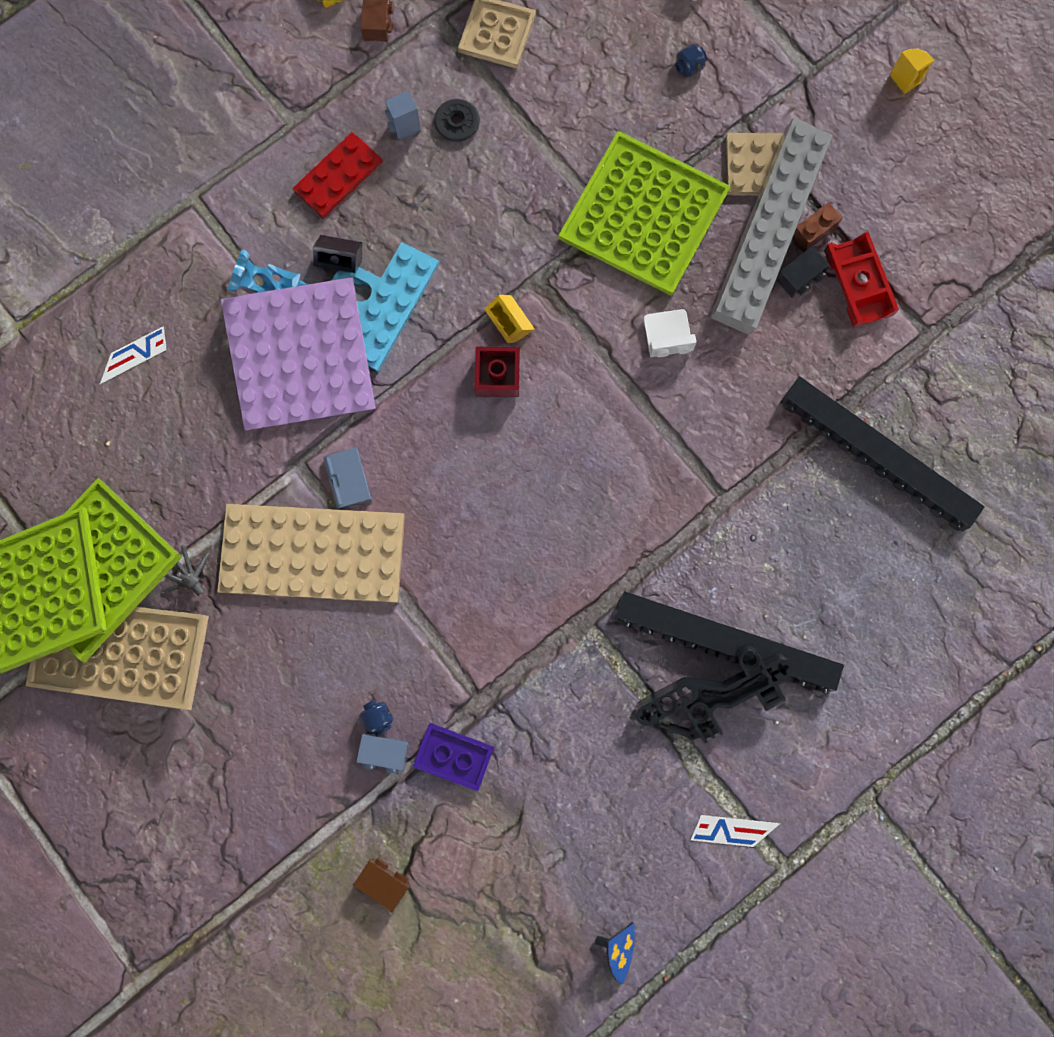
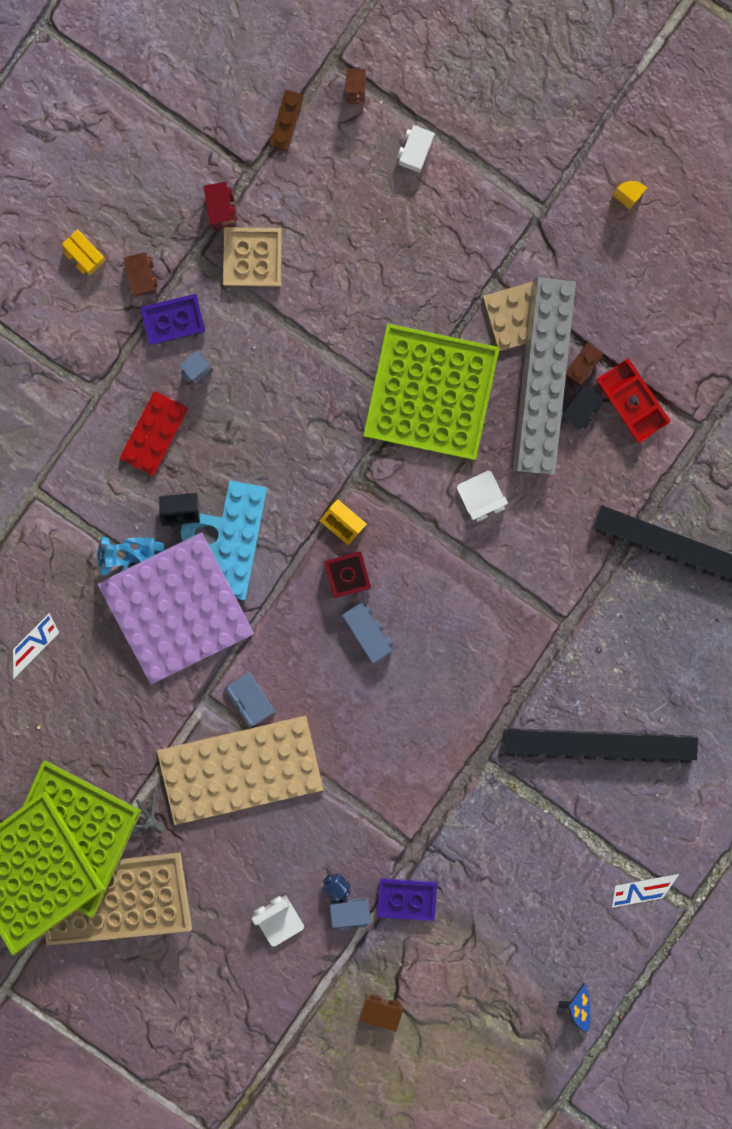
camera: 20 degrees left, 10 degrees up
black wheel [434,99,480,142] -> none
black beam [635,644,793,744] -> none
dark blue head [675,44,707,77] -> none
none -> dark purple plate [140,294,206,345]
none -> white bracket [252,895,304,946]
none -> sand blue brick [342,602,393,663]

